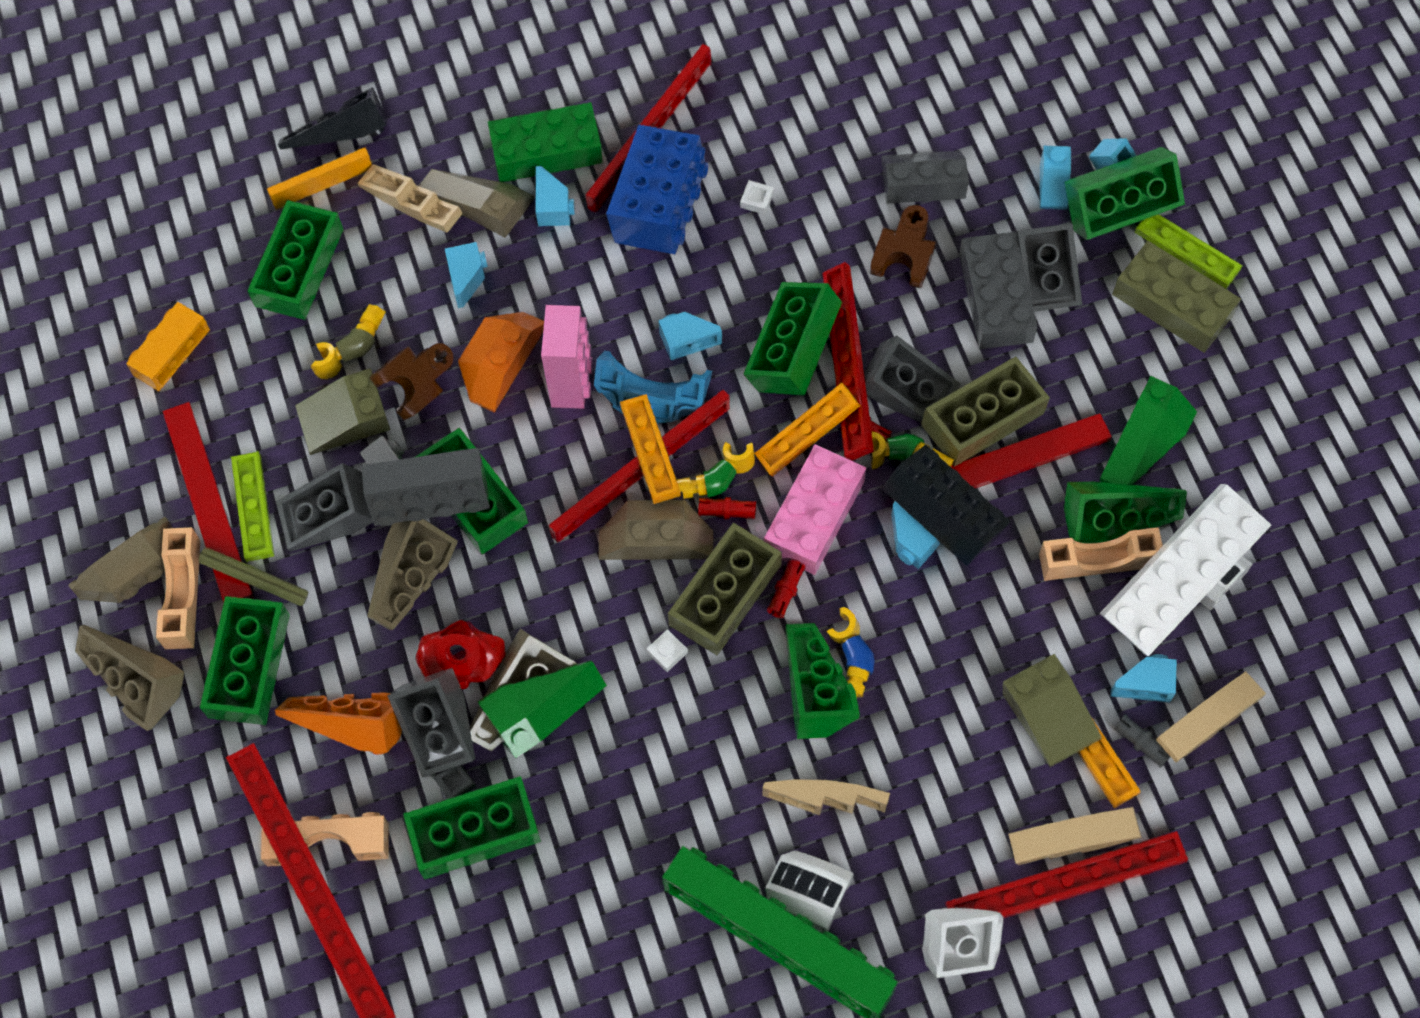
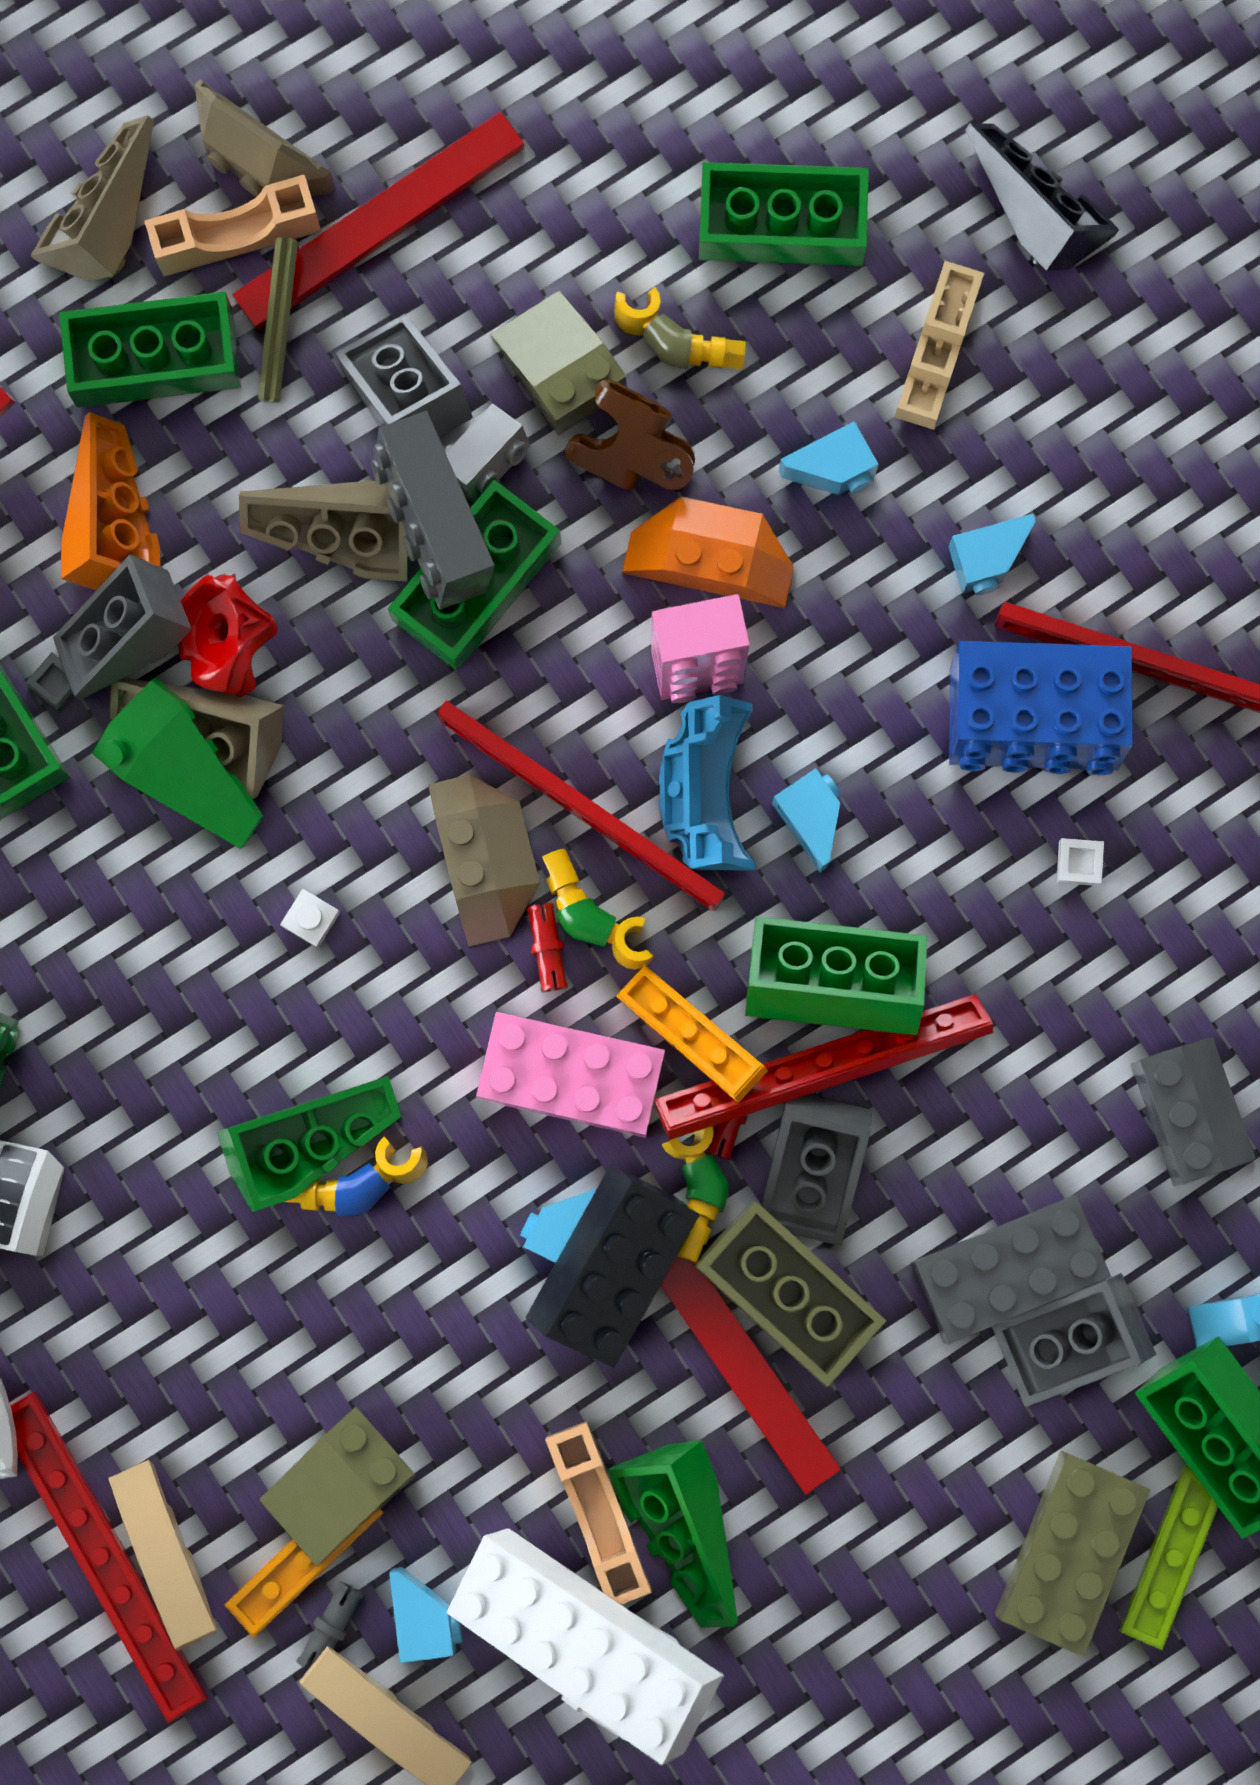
camera: 75 degrees right, 15 degrees up
light orange brick [126,302,210,391] -> none
lime tile [231,451,275,562] -> none
light orange tile [267,148,372,210] -> none
dark tan wedge [419,169,534,238] -> none
green brick [487,102,603,182] -> none
light orange tile [620,394,681,504] -> none
olive brick [668,523,782,656] -> none
tan slope [763,779,890,815] -> none
red pin [767,559,806,618] -> none
reddish brown piece [870,205,936,288] -> none
green wedge [1099,376,1197,485] -> none

